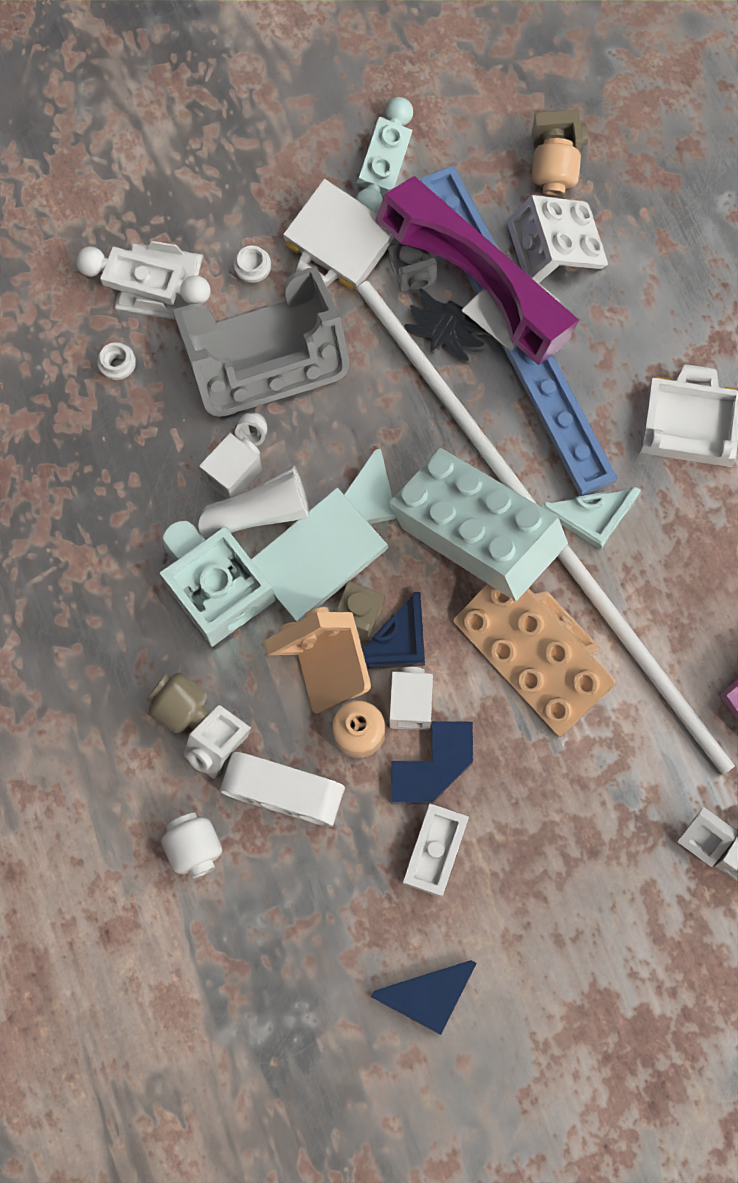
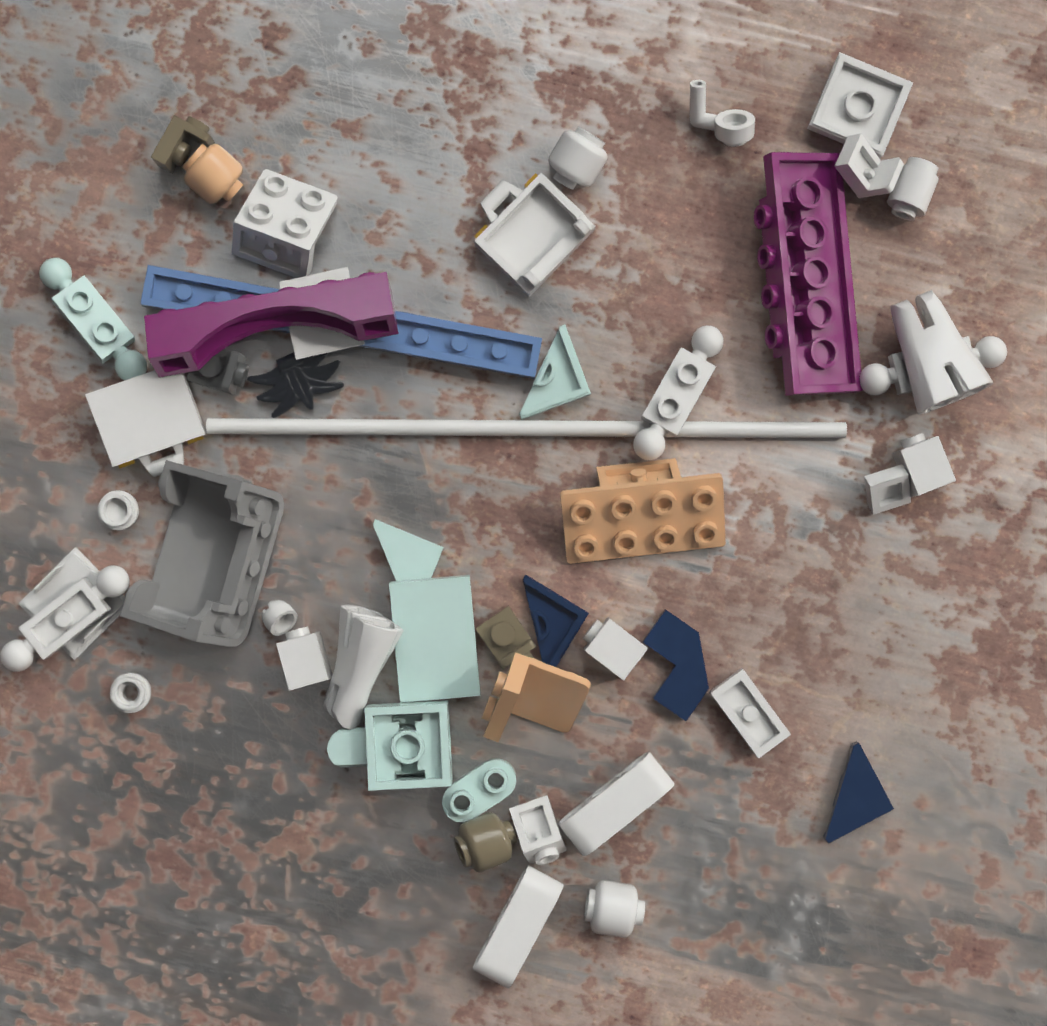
camera: 60 degrees left, 15 degrees up
light nougat head [332,701,385,758] -> none
light aqua brick [389,448,568,601] -> none
none -> light aqua plate [442,758,516,823]
none -> white beam [472,865,564,989]
none -> white plate [633,325,724,460]

